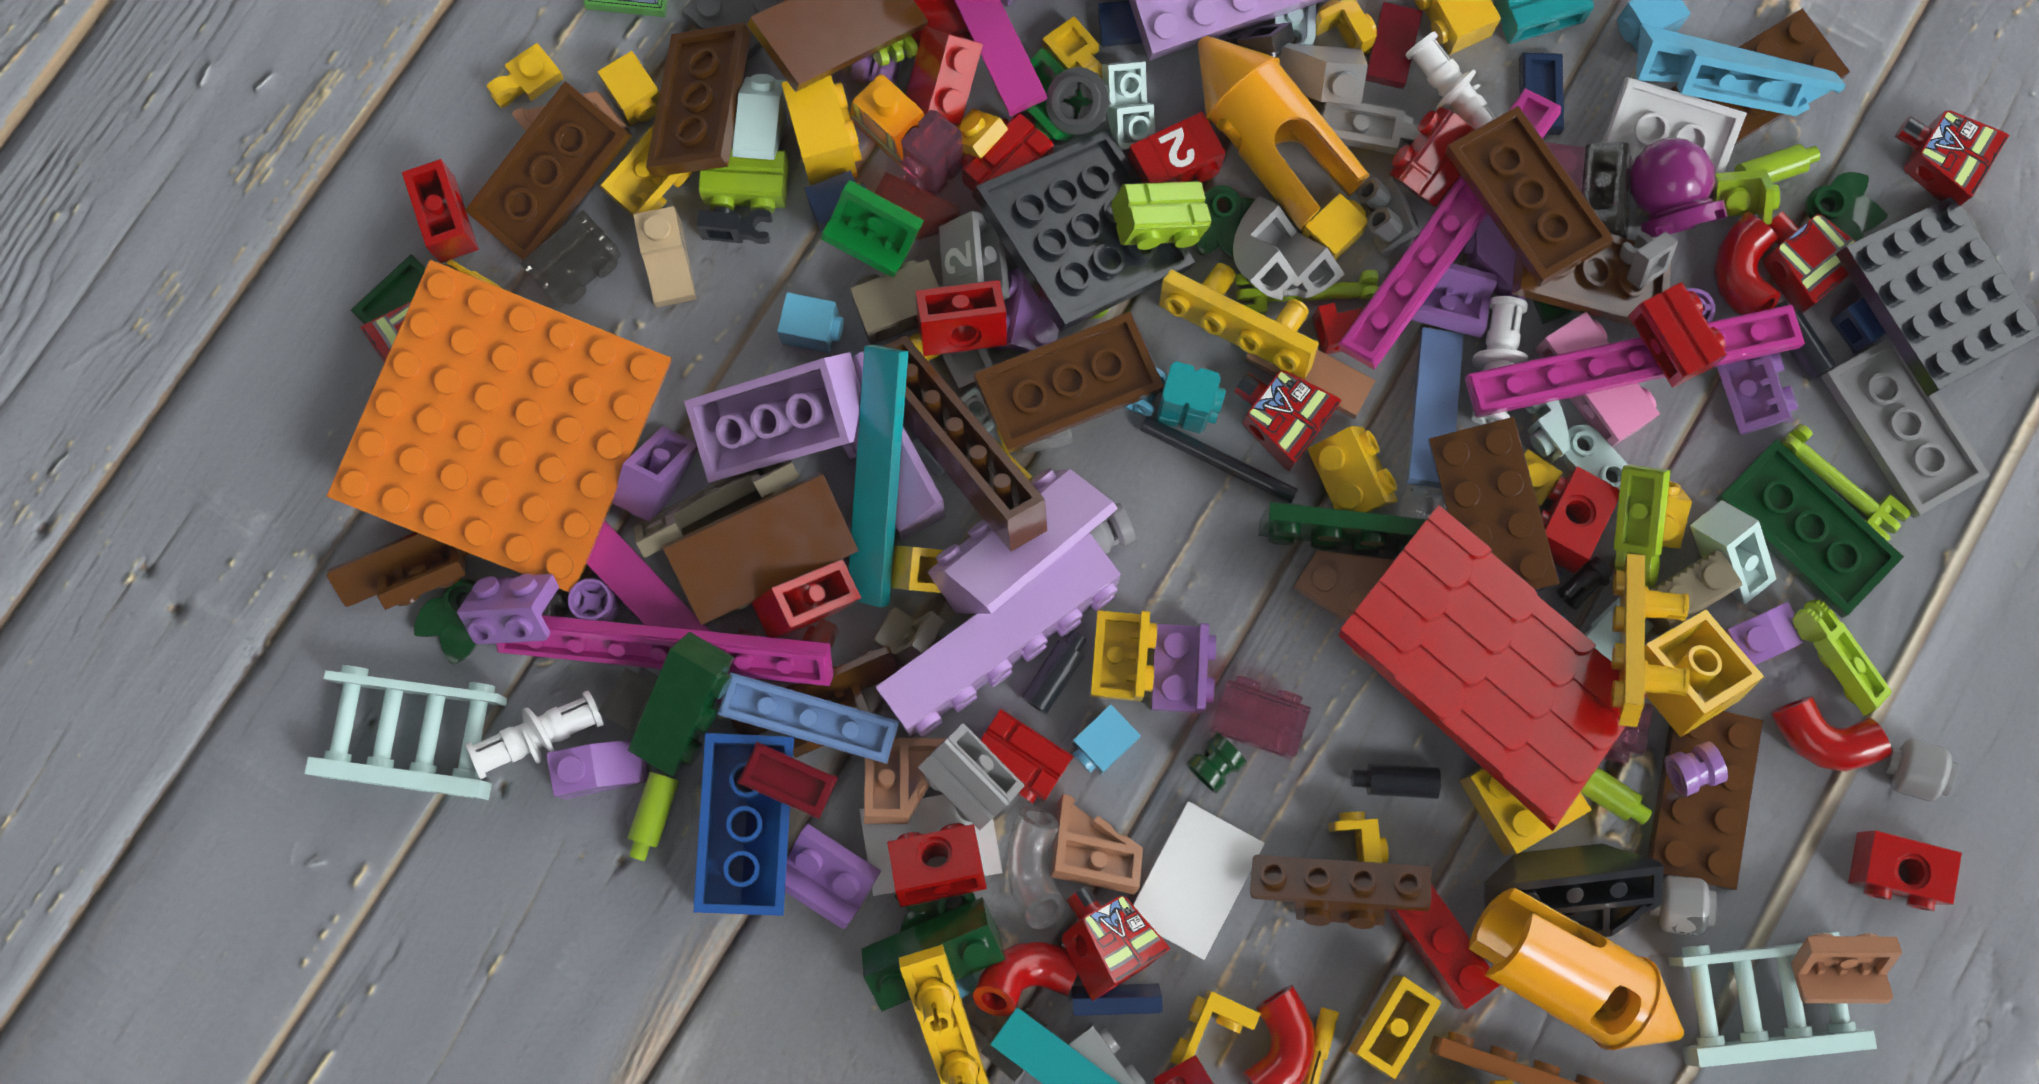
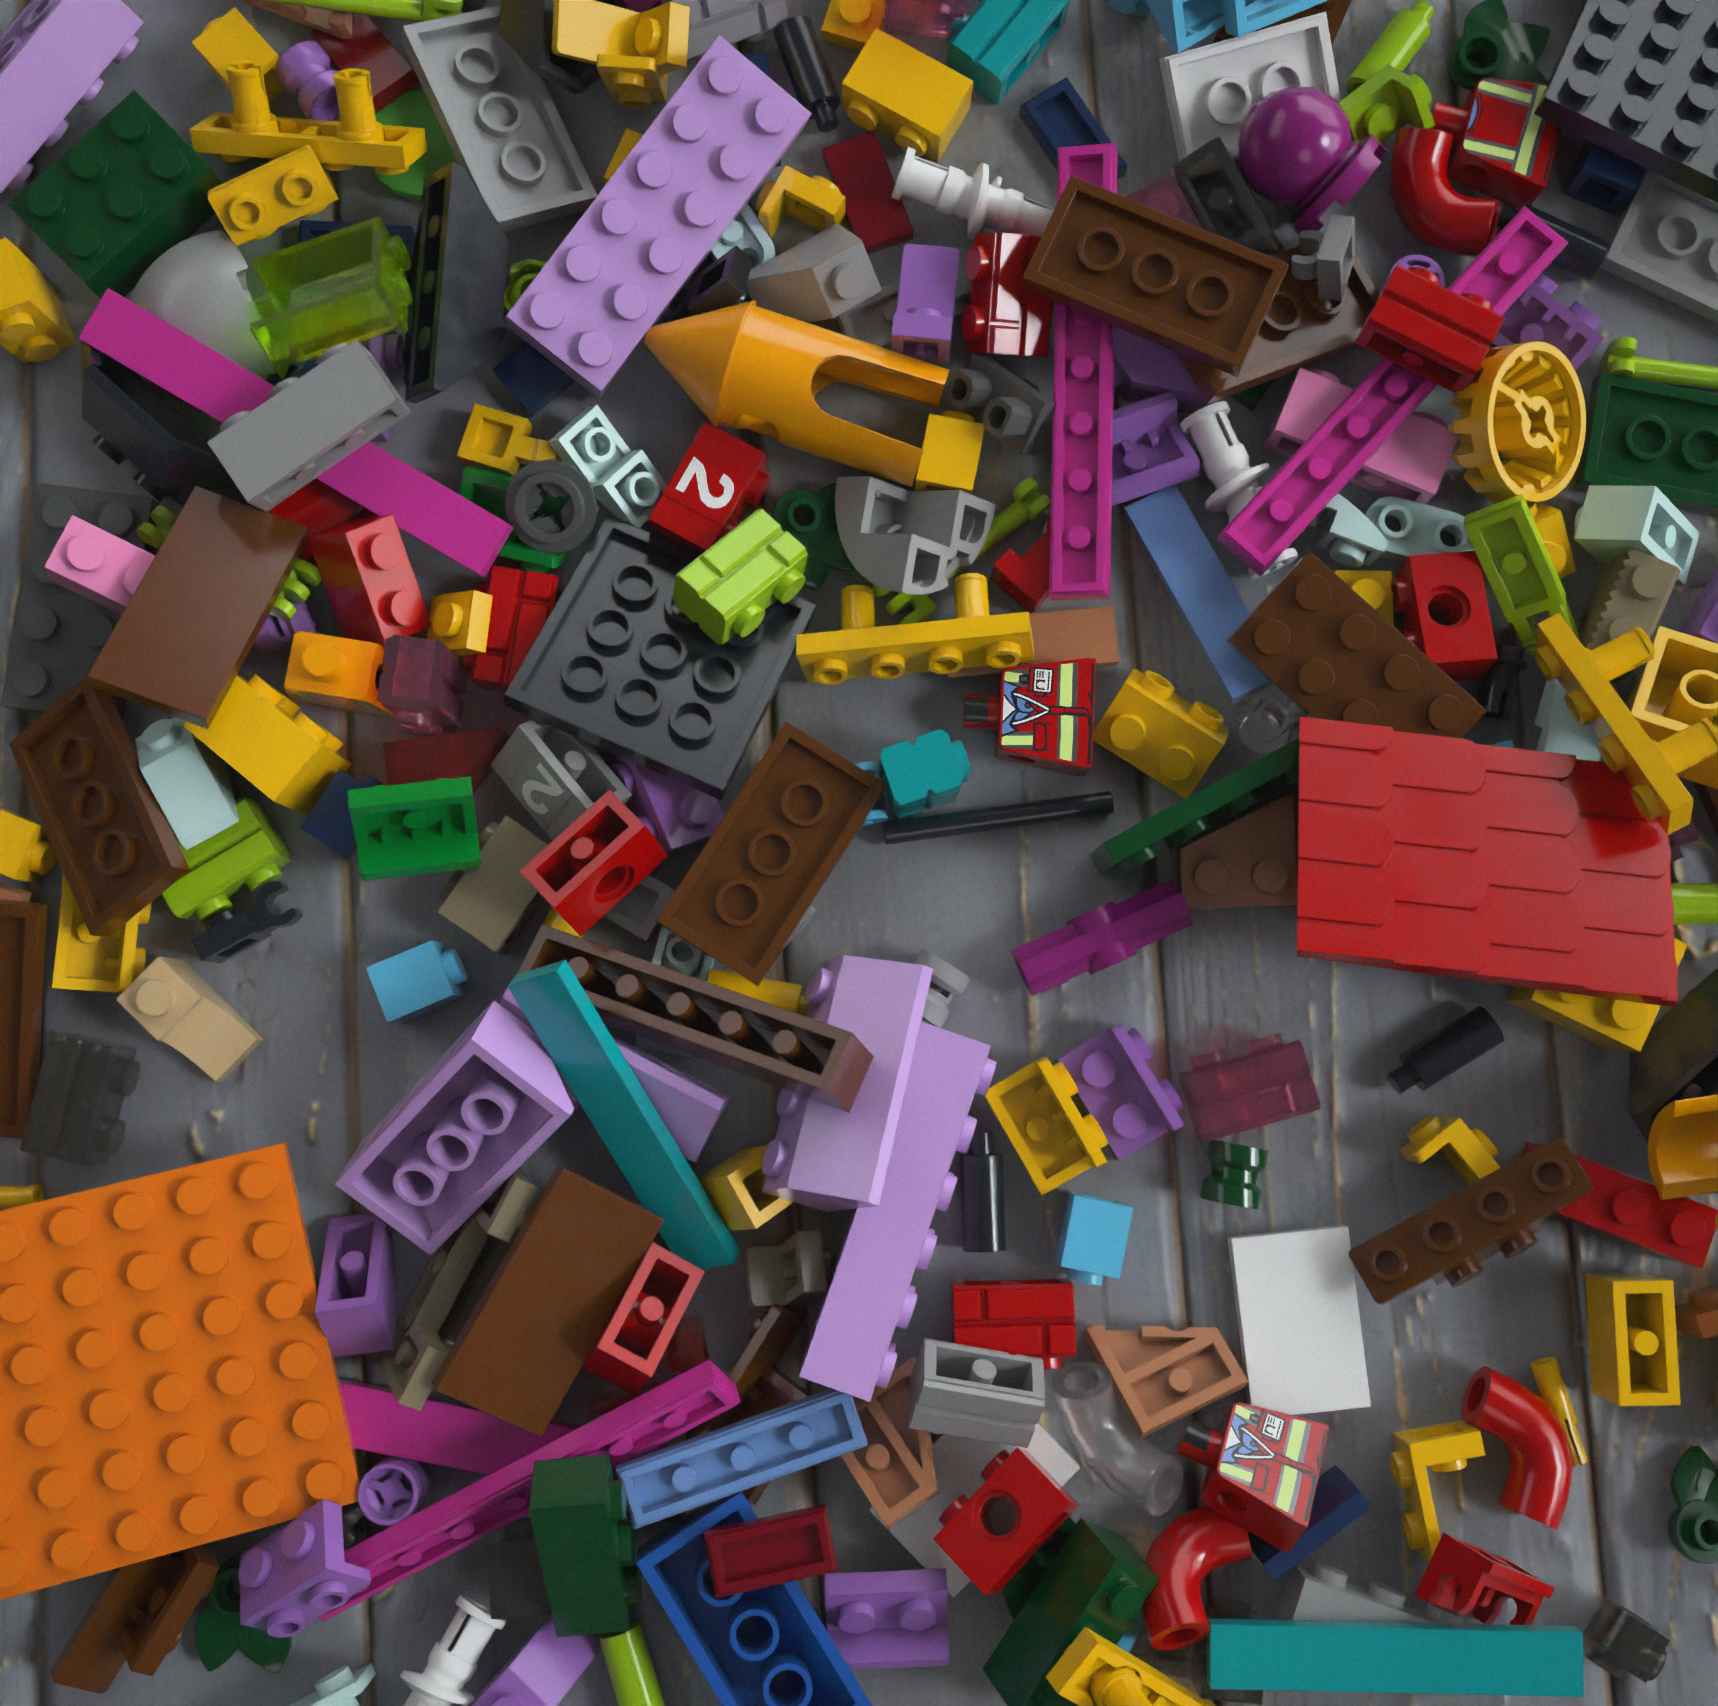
camera: 35 degrees left, 5 degrees up
none -> medium lavender bracket [891,243,960,363]
none -> magenta piece [1011,880,1193,996]
none -> yellow gear [1448,341,1586,503]

